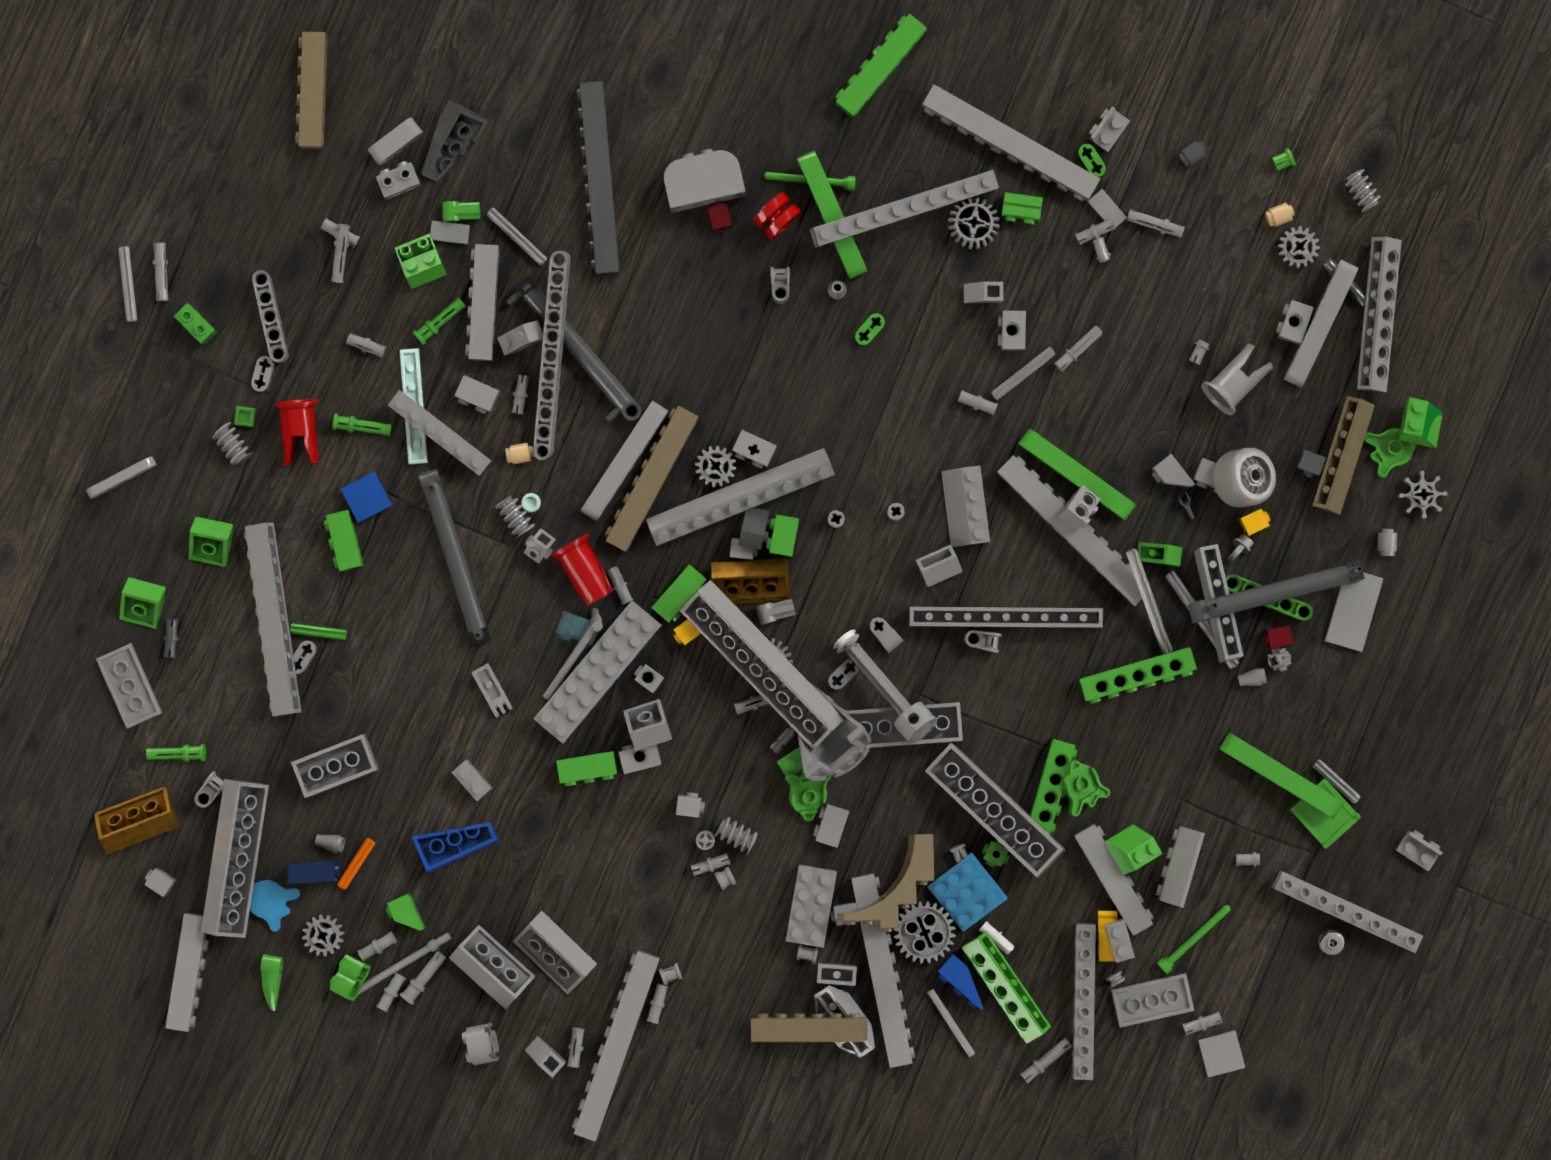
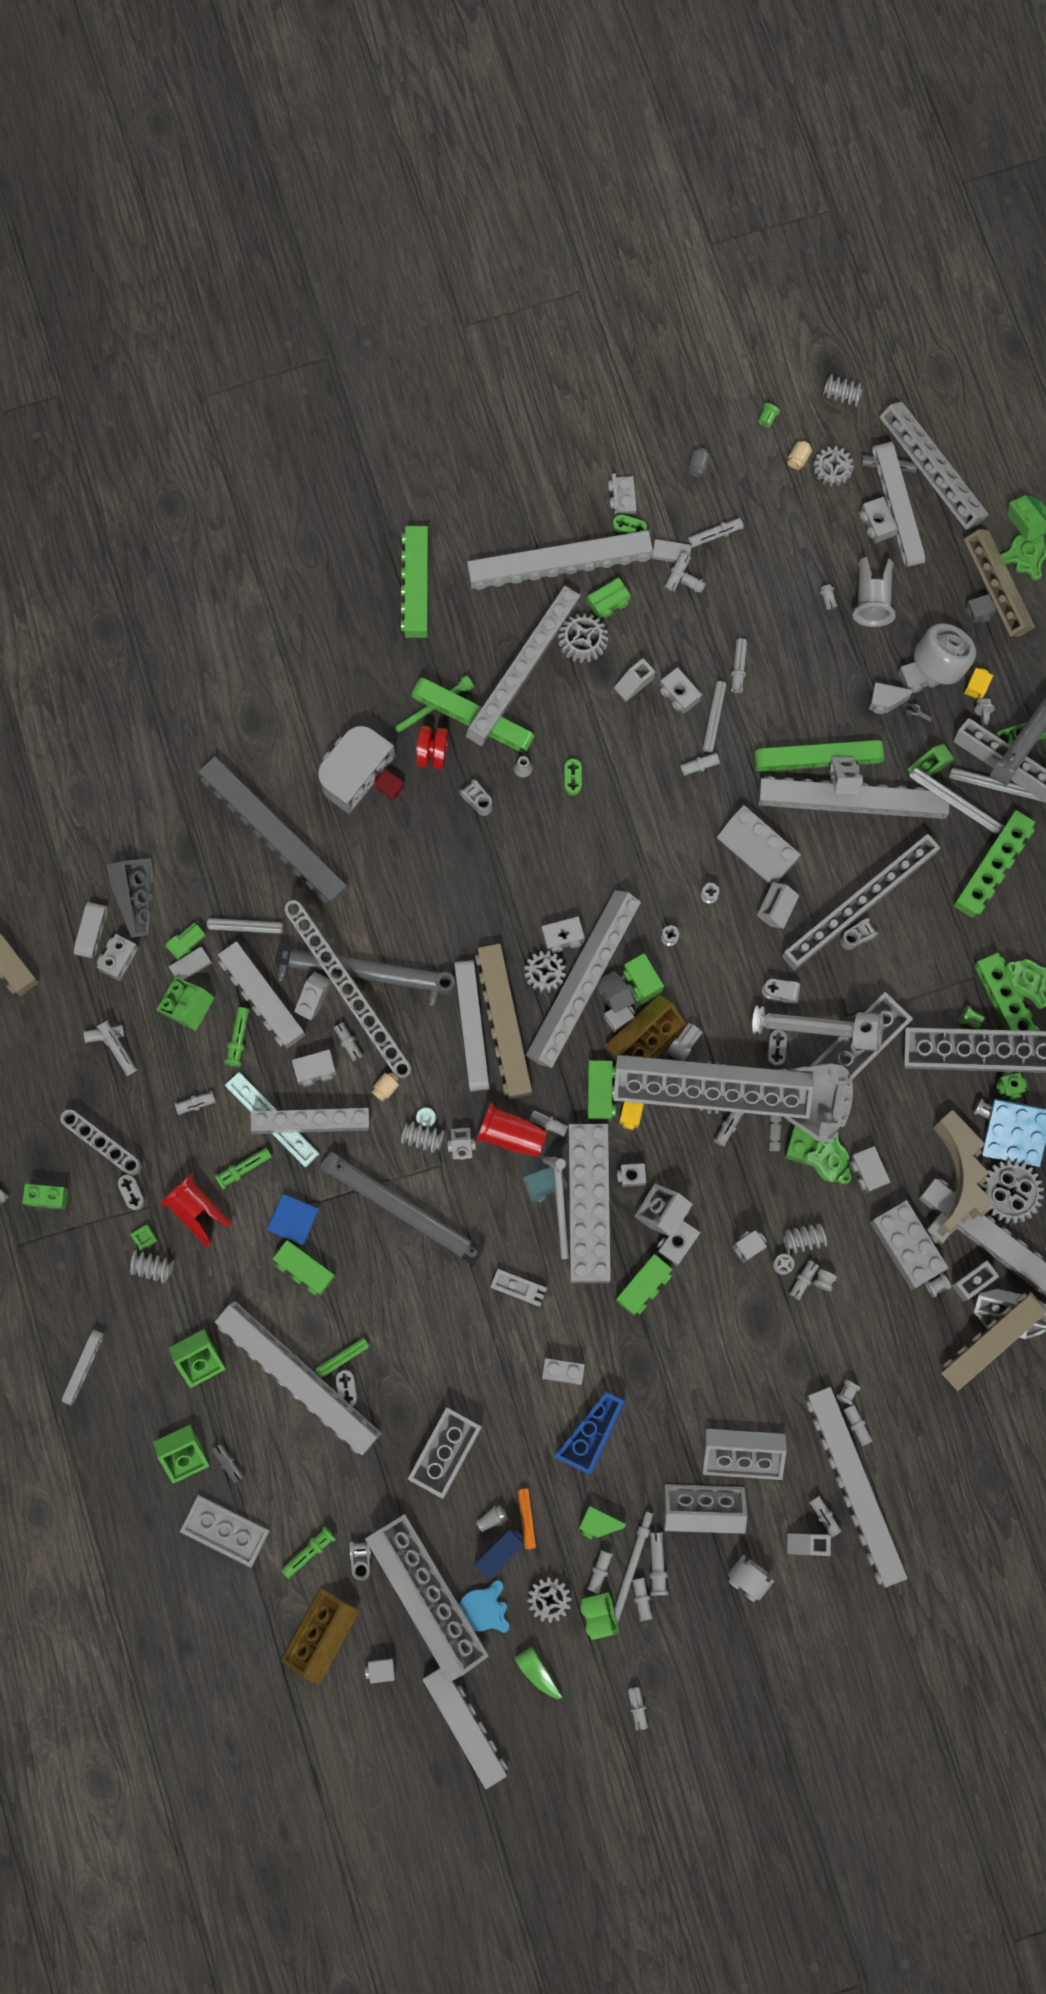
camera: 45 degrees left, 10 degrees down
none -> light grey axle [628,1687,648,1730]
none -> bright green bush [959,1006,984,1030]

